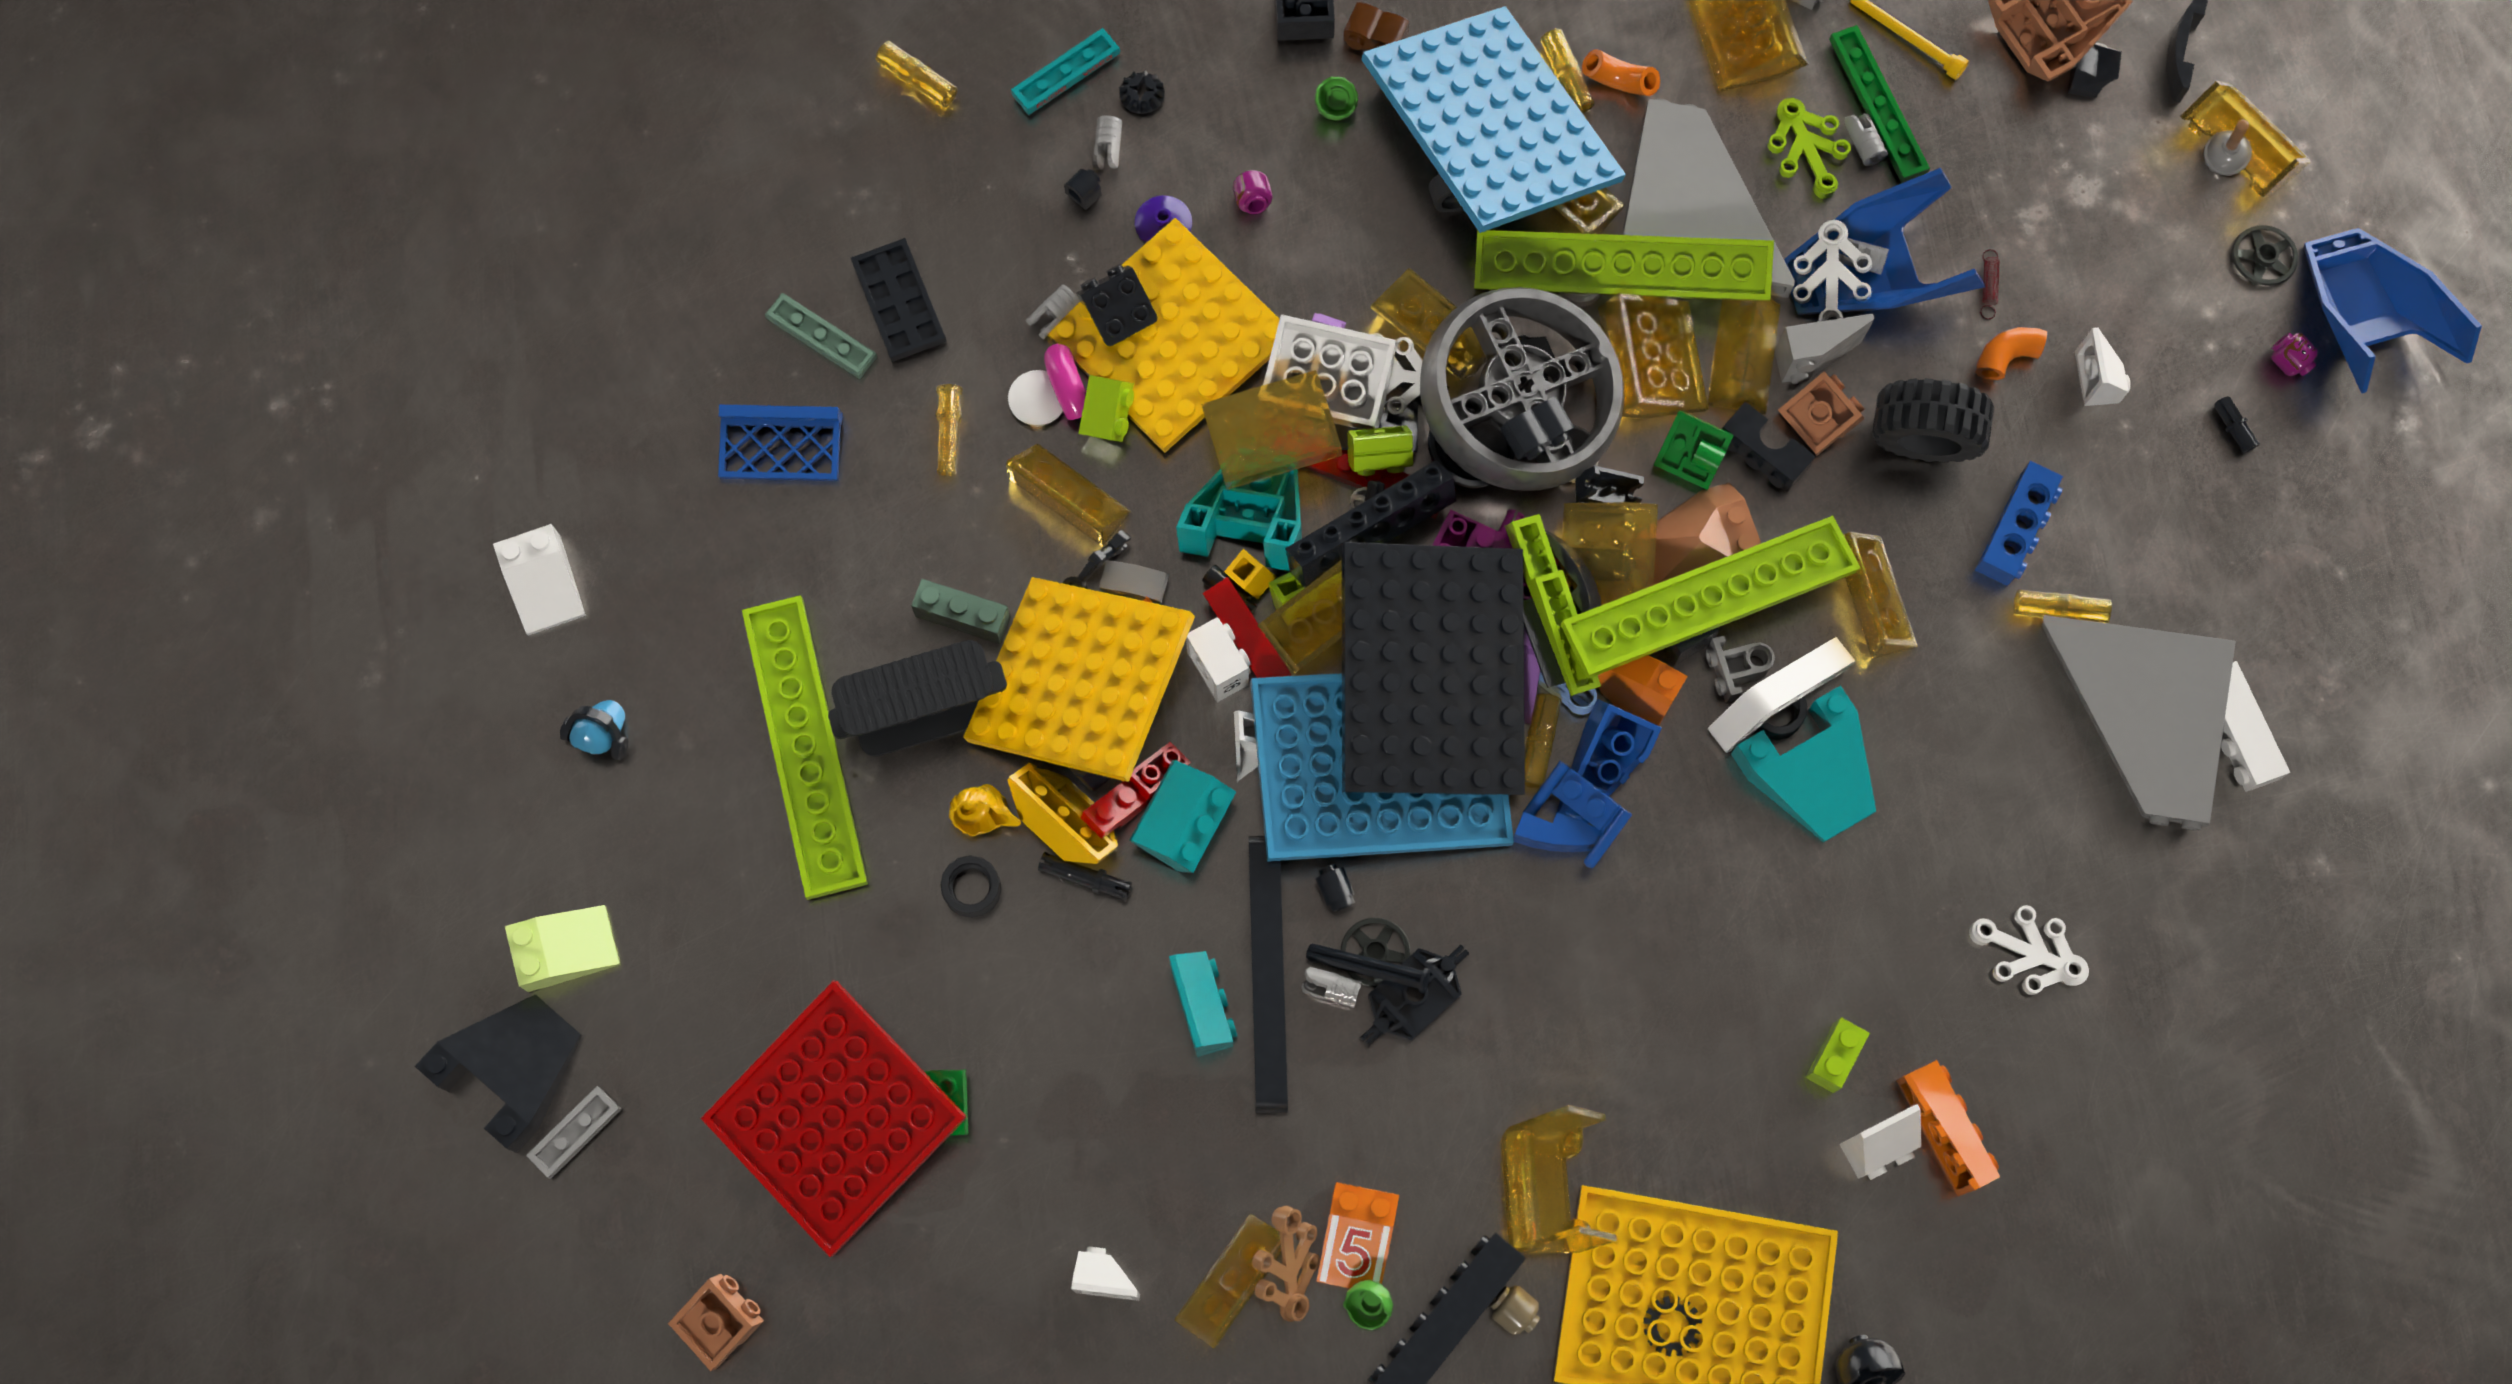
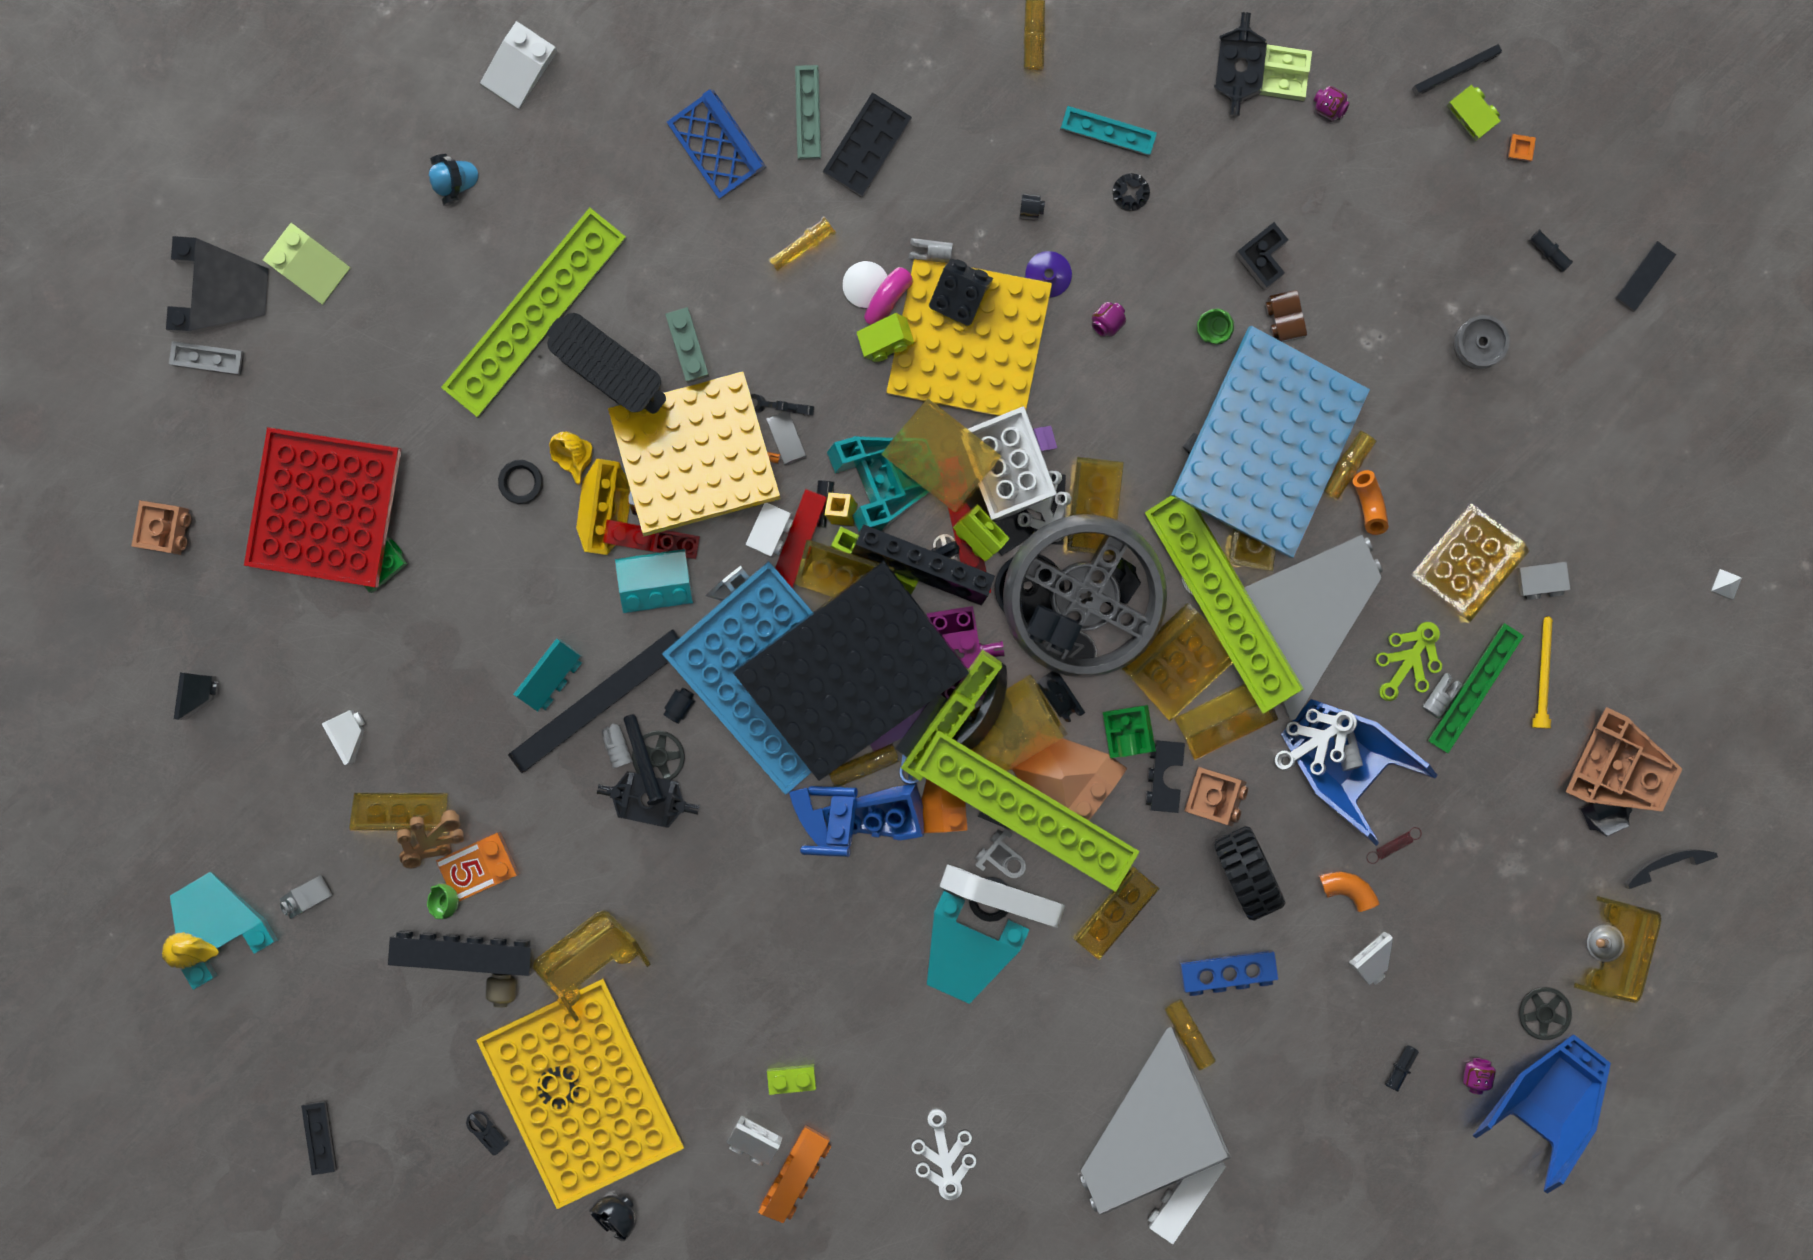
camera: 55 degrees right, 15 degrees up
clear yellow slope [1006,444,1131,547] -> none
black pin [1038,852,1132,901] -> none
light grey hinge [1092,115,1122,170] -> none
light grey slope [1774,314,1874,384] -> none

